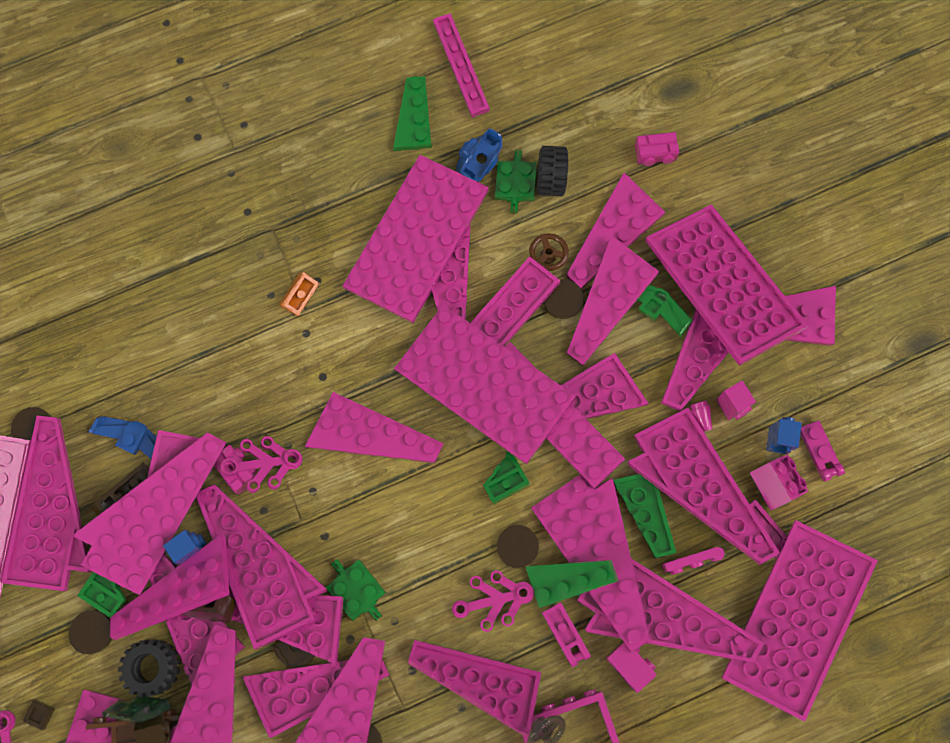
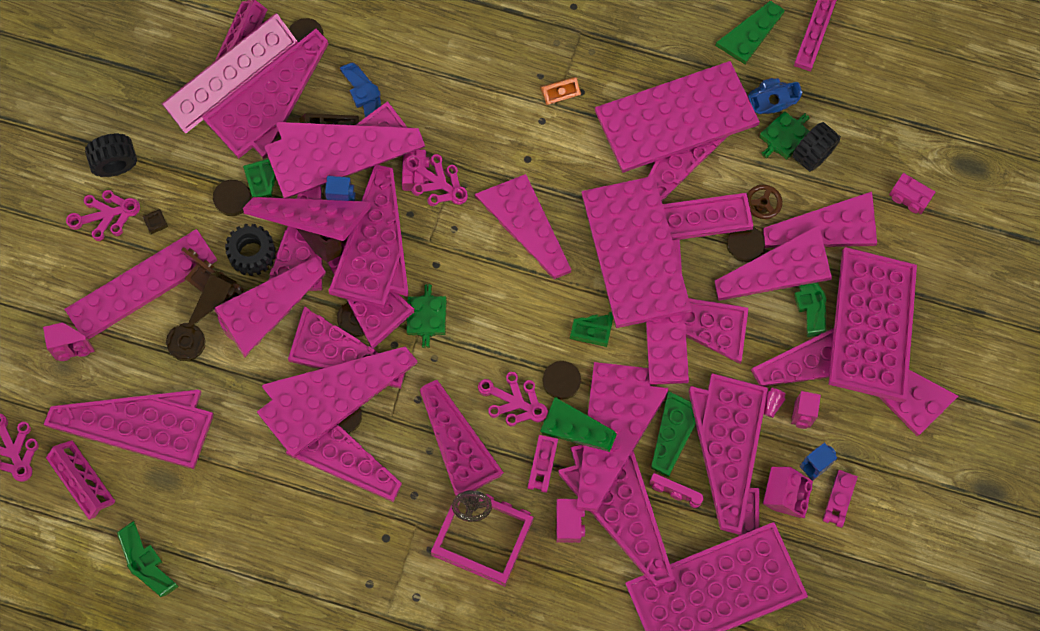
camera: 35 degrees right, 5 degrees down
clear green slope [102,697,171,722] -> none

